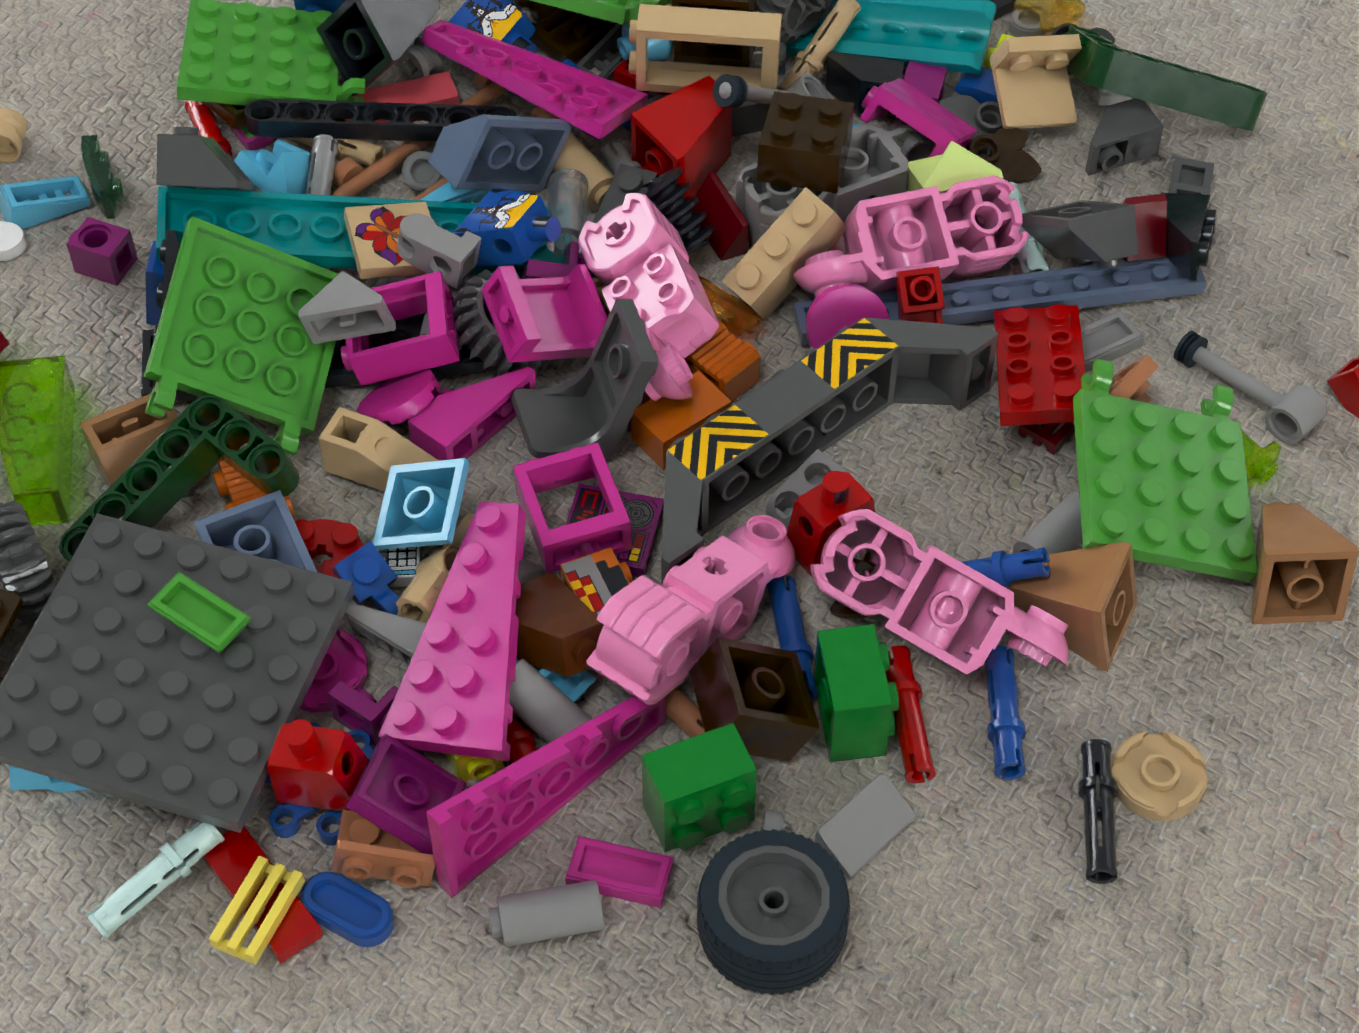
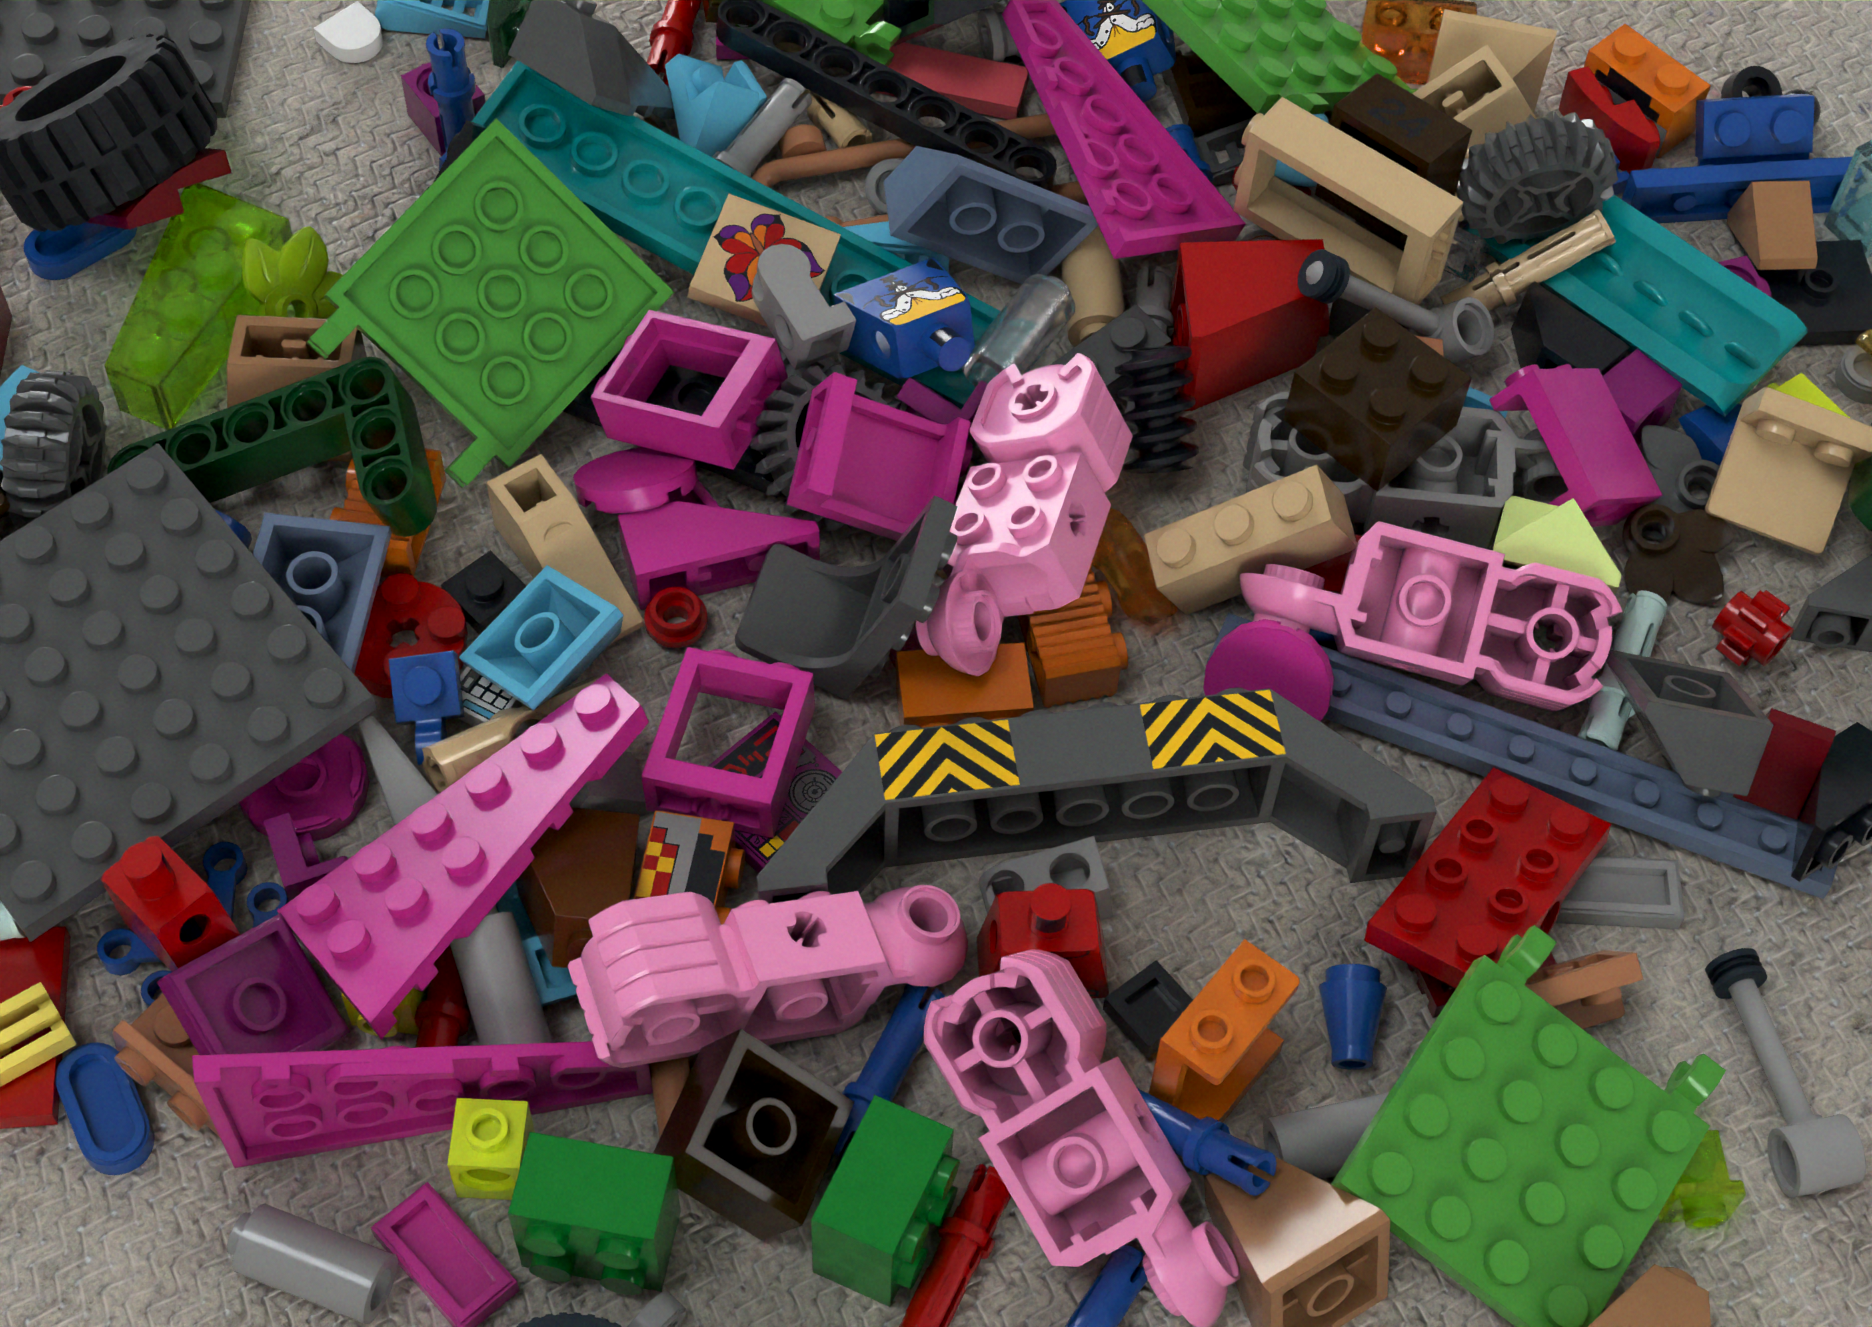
camera: 30 degrees right, 5 degrees up
bright green tile [147,572,251,654] -> none
light grey slope [298,271,396,344] -> none
dark red slope [692,172,749,261] -> none
red slope [896,266,945,324] -> none
none -> lime plate [242,226,343,319]
none -> blue pin [426,28,476,152]
none -> black plate [441,550,526,635]
none -> neon yellow brick [447,1098,535,1200]
none -> red plate [644,586,708,648]
none -> black plate [1103,960,1193,1059]
none -> orange panel [1149,939,1300,1123]
none -> blue cone [1319,964,1387,1070]
none -> red gear [1712,590,1794,667]

